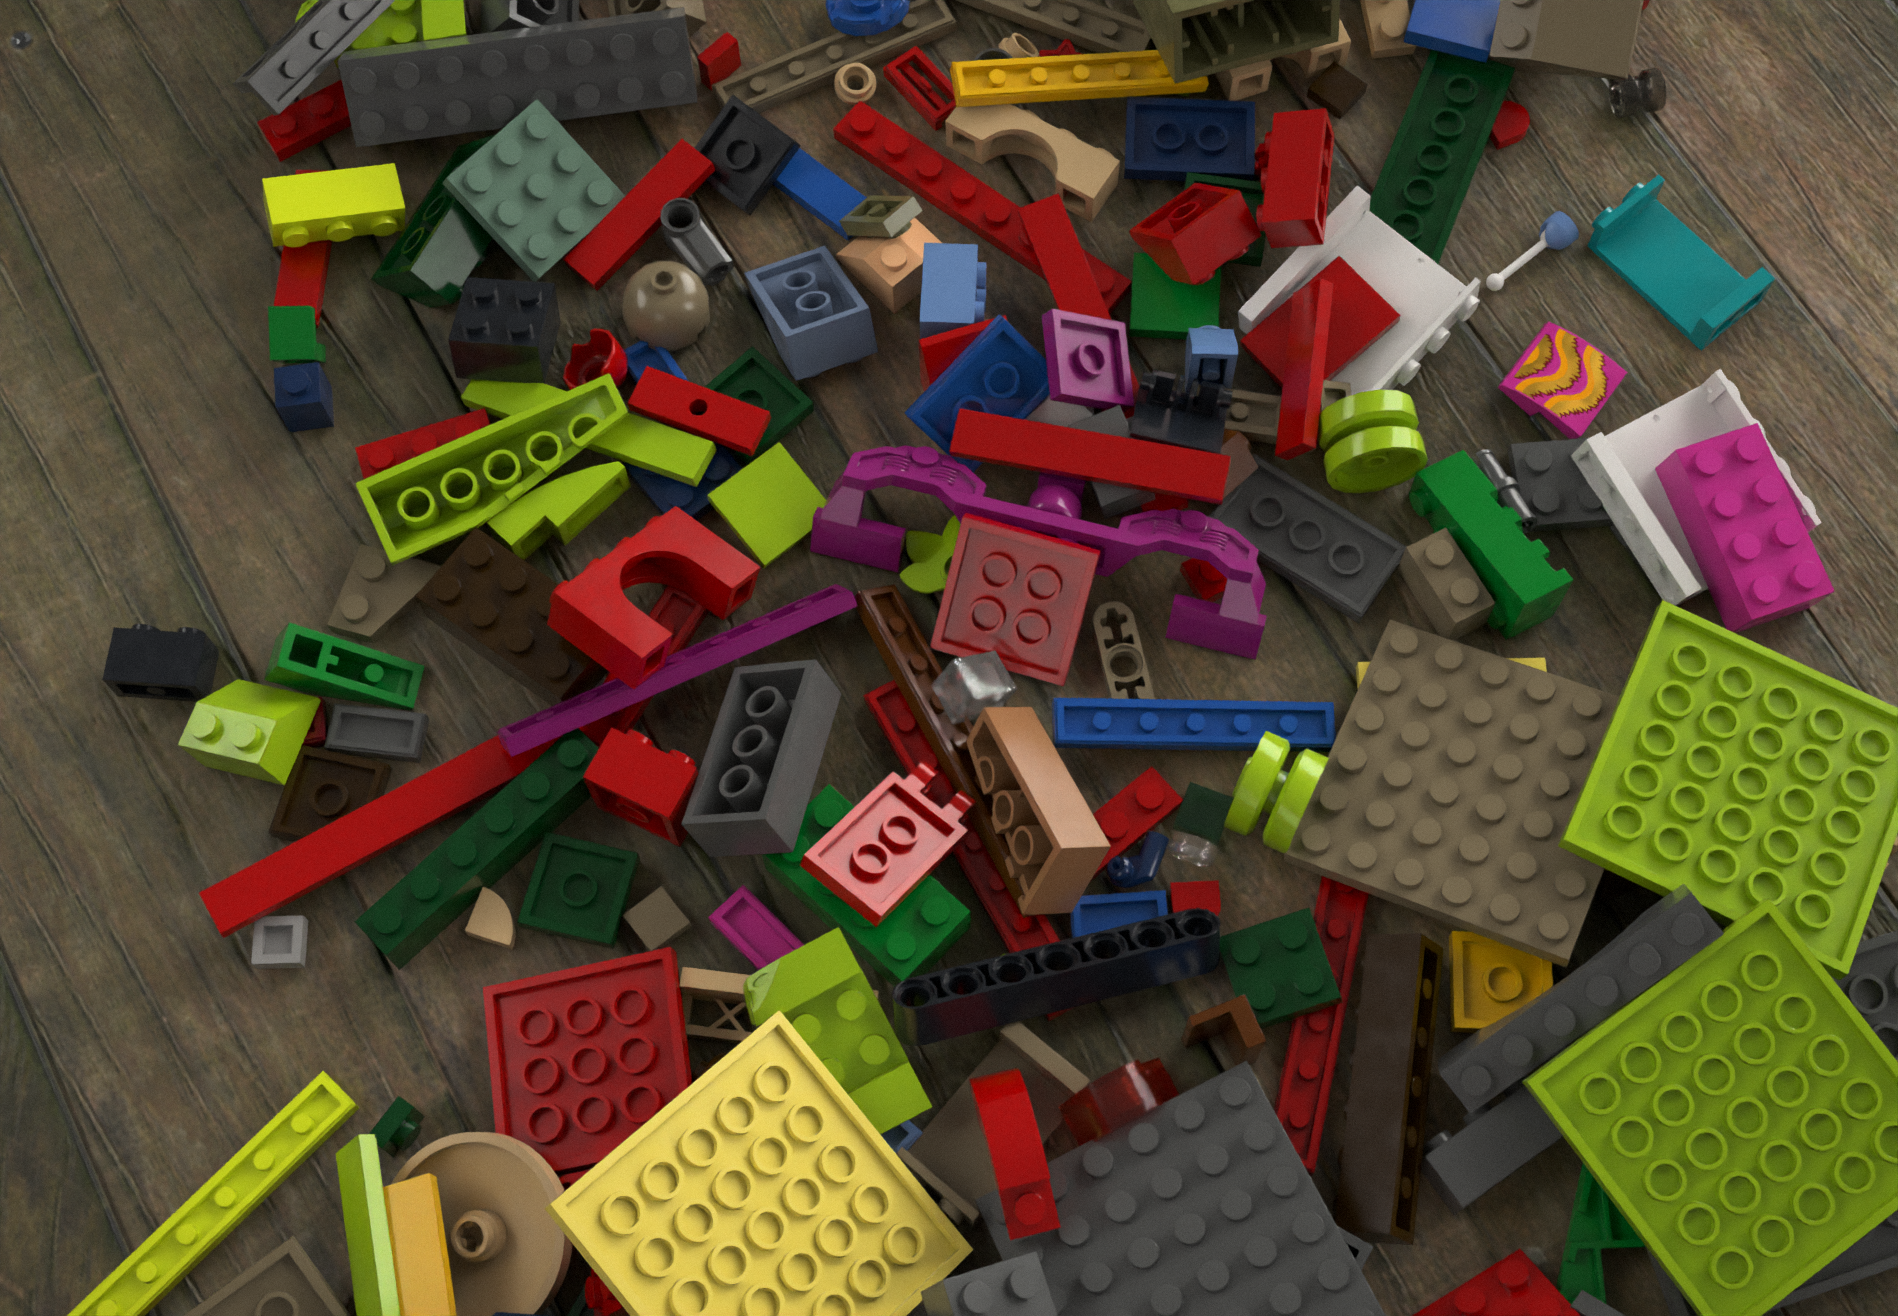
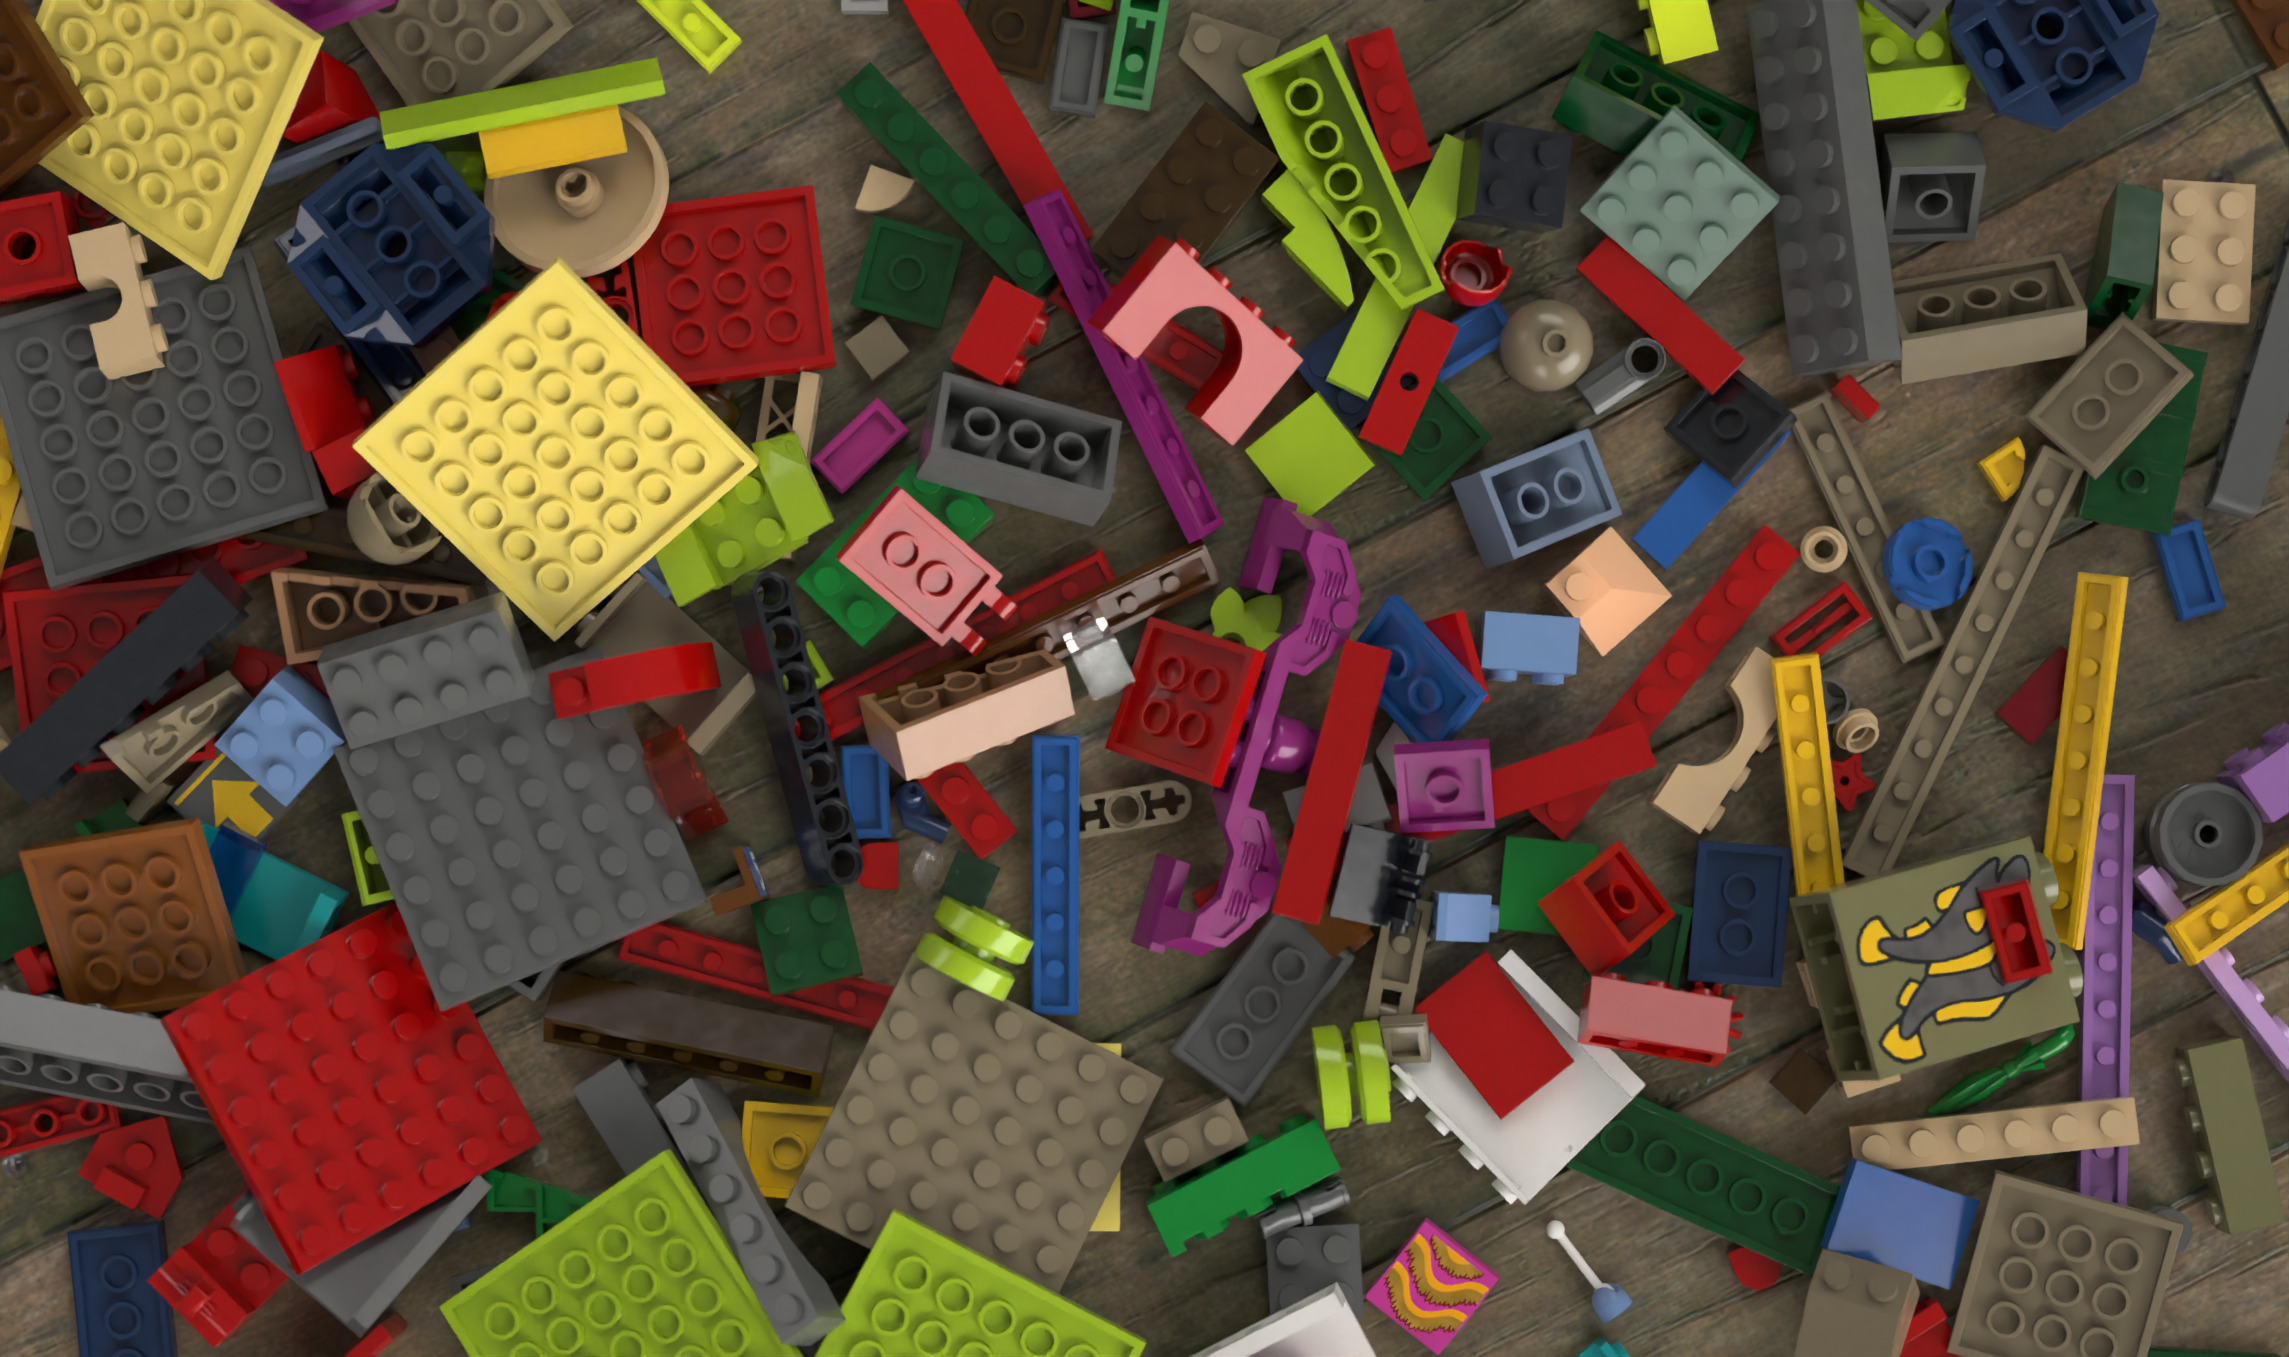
camera: 90 degrees right, 20 degrees up
dark green plate [369,1096,425,1158] -> none
olive plate [839,195,923,239] -> none
red tile [1275,278,1333,461] -> none

